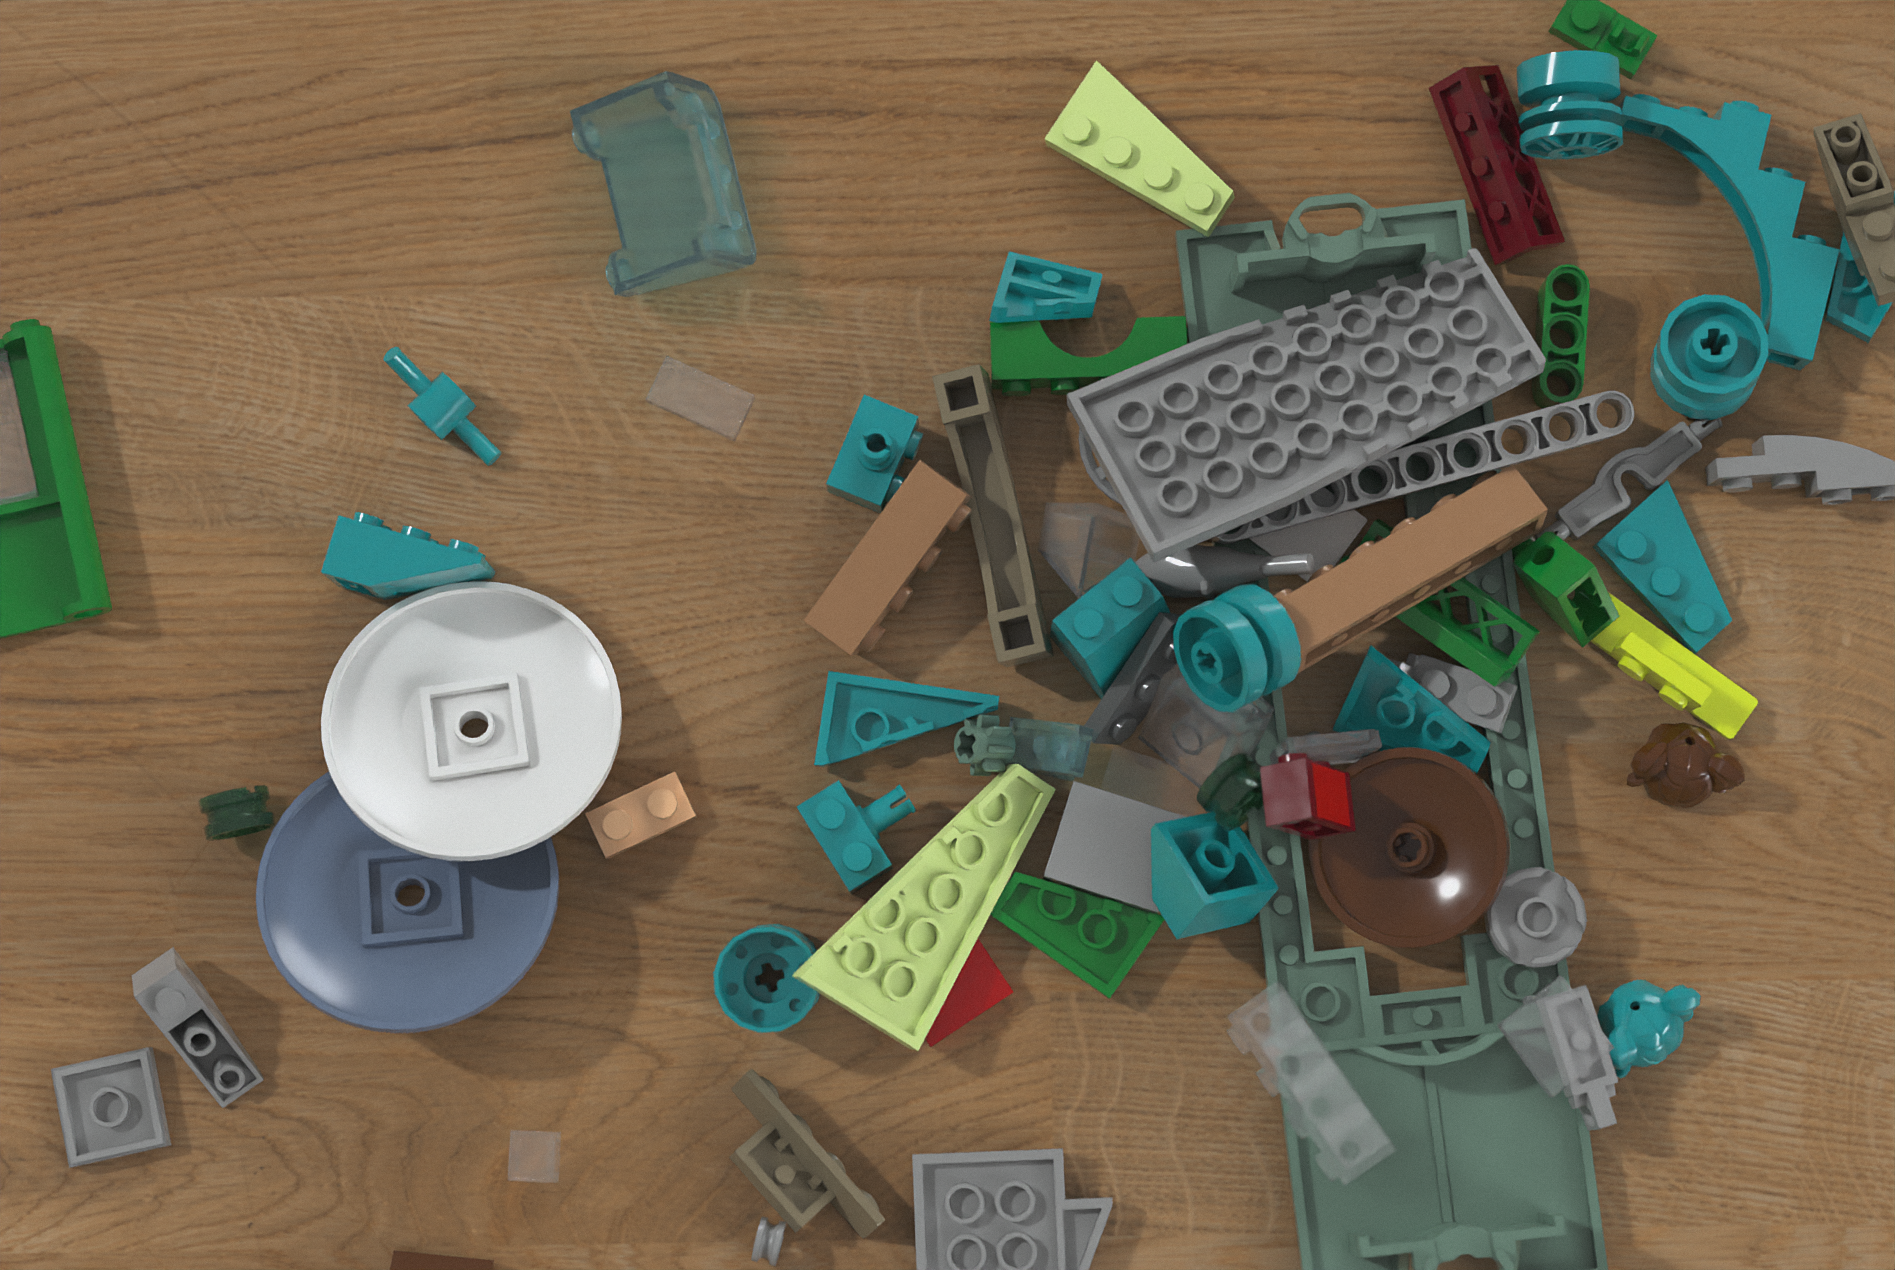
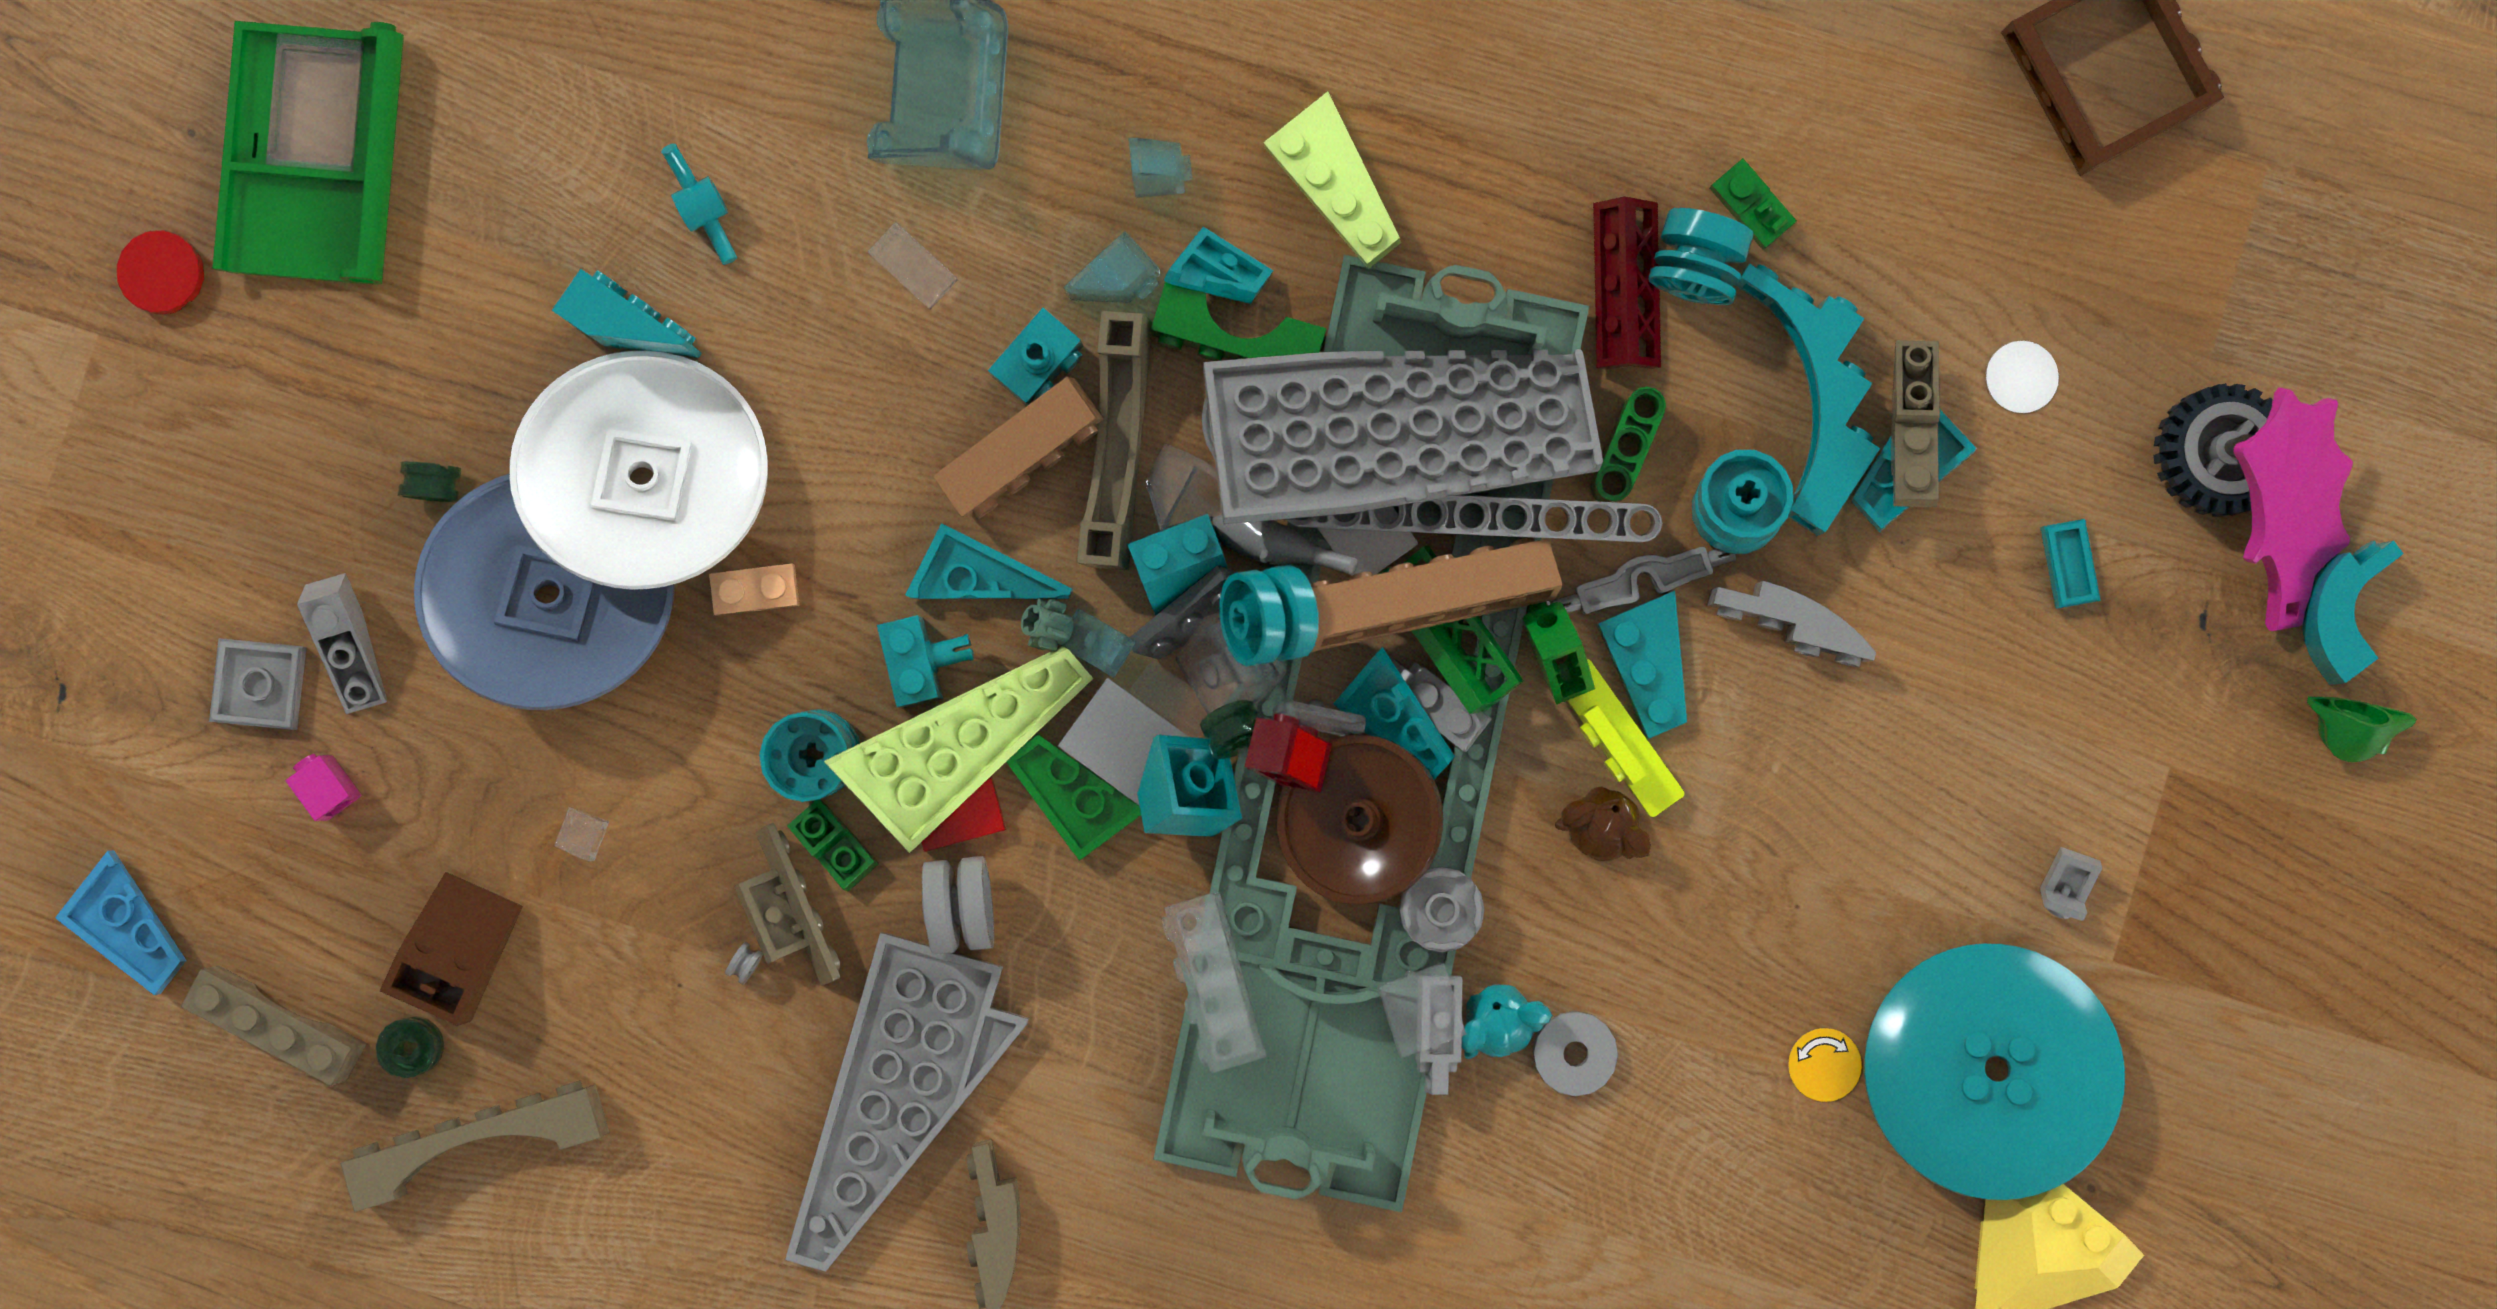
camera: 15 degrees right, 5 degrees up
none -> dark pink brick [285,754,362,821]
none -> green slope [787,799,879,892]
none -> light grey wheel [922,856,994,954]
none -> clear light blue slope [1063,231,1160,303]
none -> clear light blue slope [1129,138,1192,198]
none -> light grey tile [1533,1011,1618,1096]

